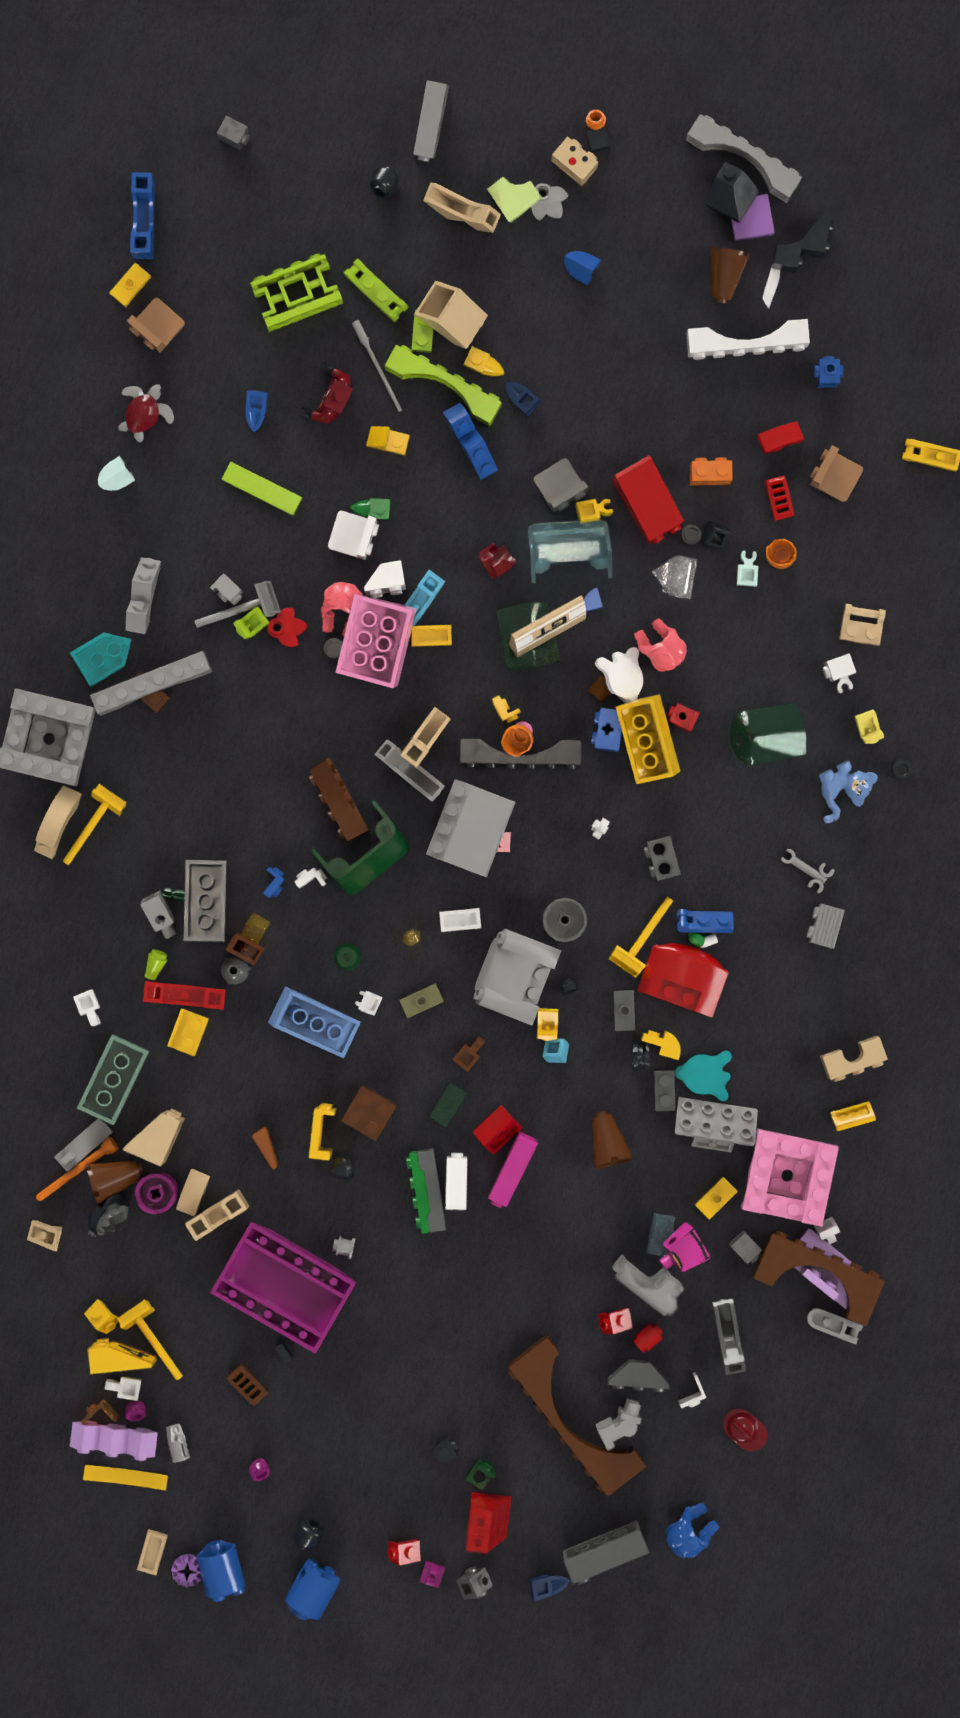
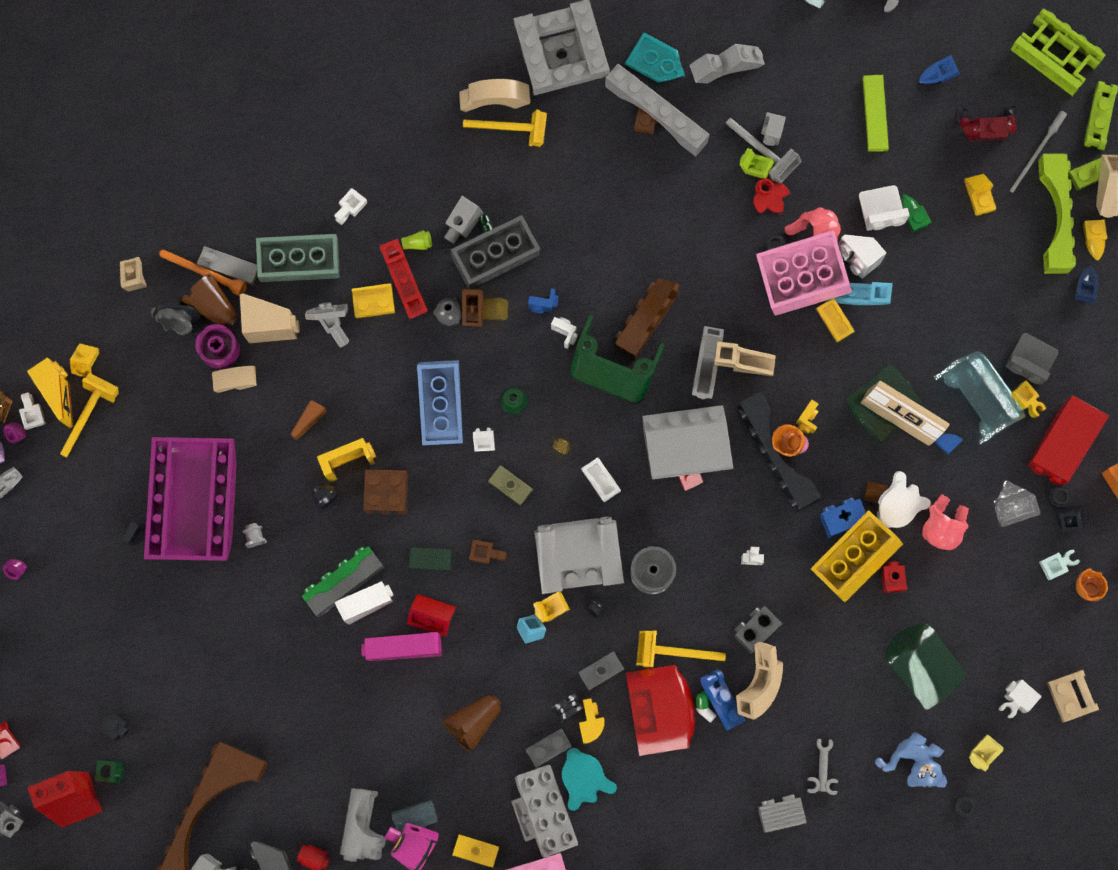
camera: 65 degrees right, 10 degrees down
tan arch [185,1189,249,1241] -> none
reddish brown slope [226,1363,269,1407] -> none
blue arch [443,403,498,480] -> none
dark red hair [478,543,517,579] -> none
bracket [598,1308,633,1334] -> none
none -> light grey piece [305,302,349,347]
none -> tan arch [736,642,783,720]

